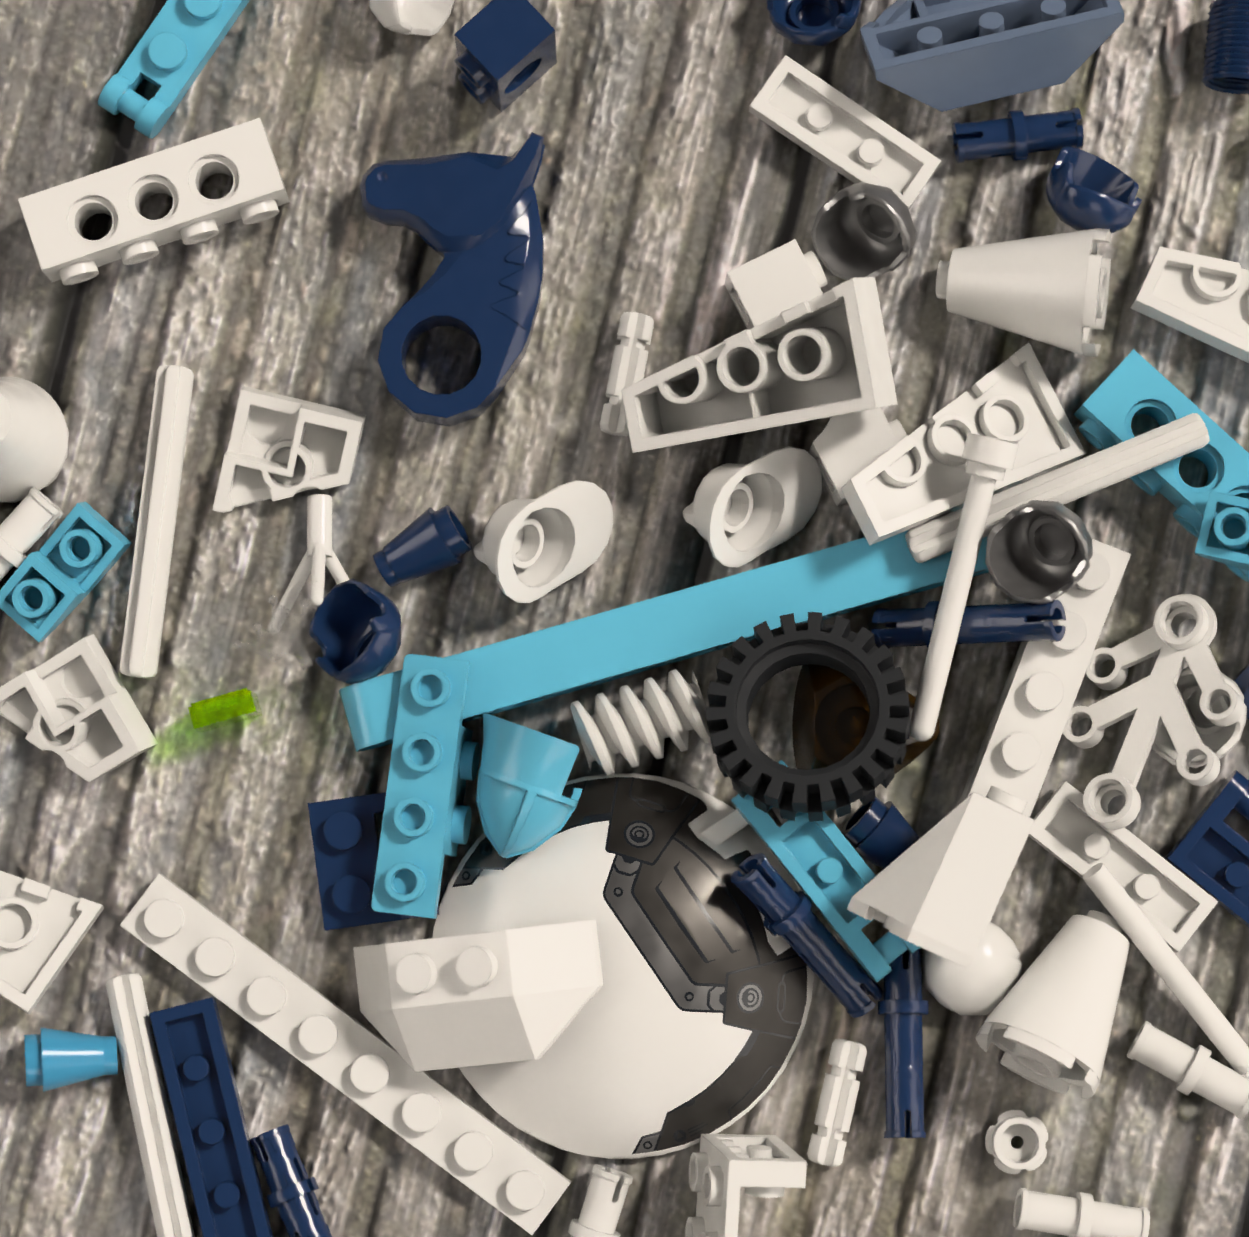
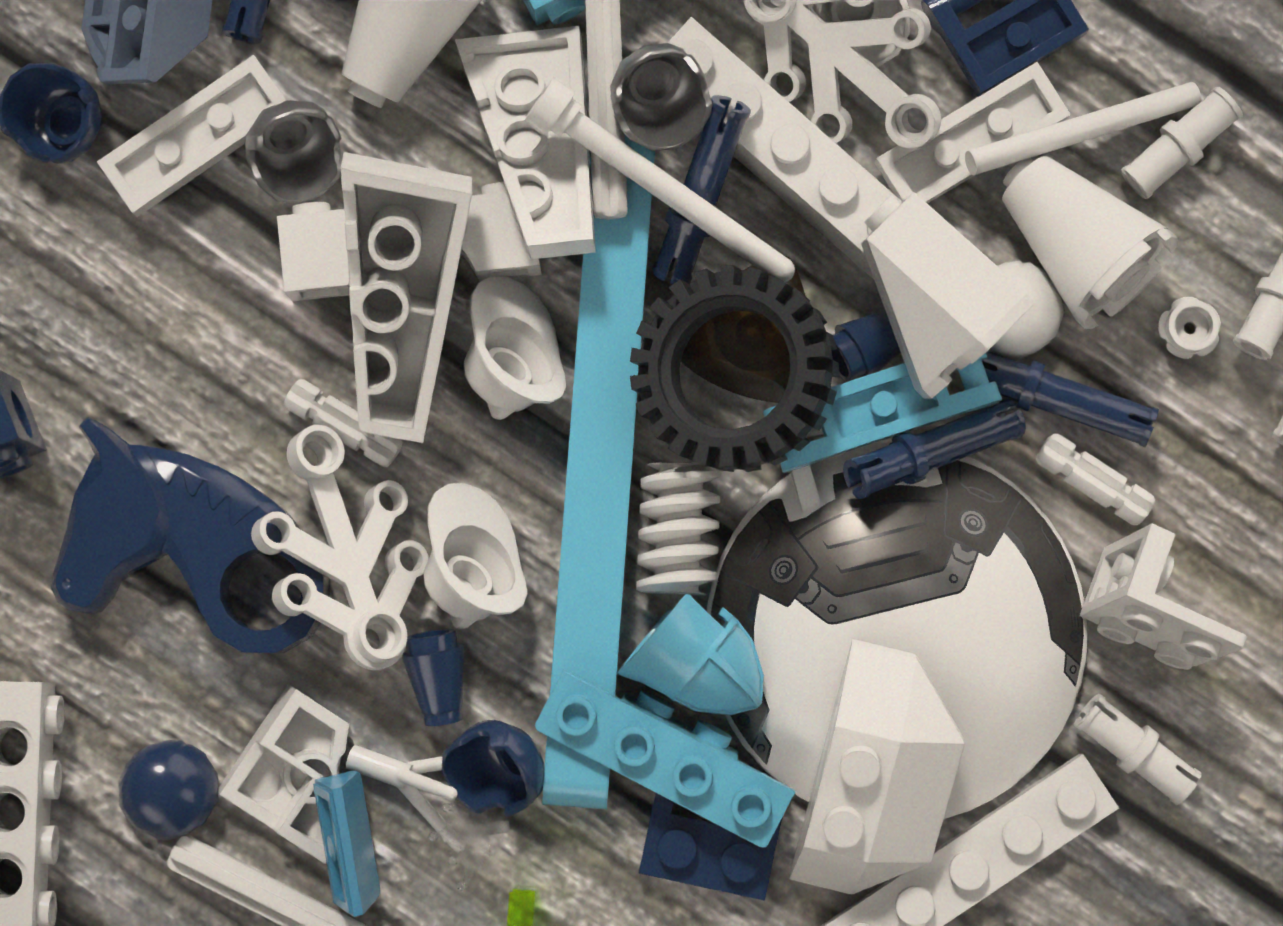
camera: 70 degrees left, 0 degrees up
none -> dark blue hair [118,740,219,840]
none -> white plant [251,425,429,670]
none -> dark azure slope [313,771,380,917]

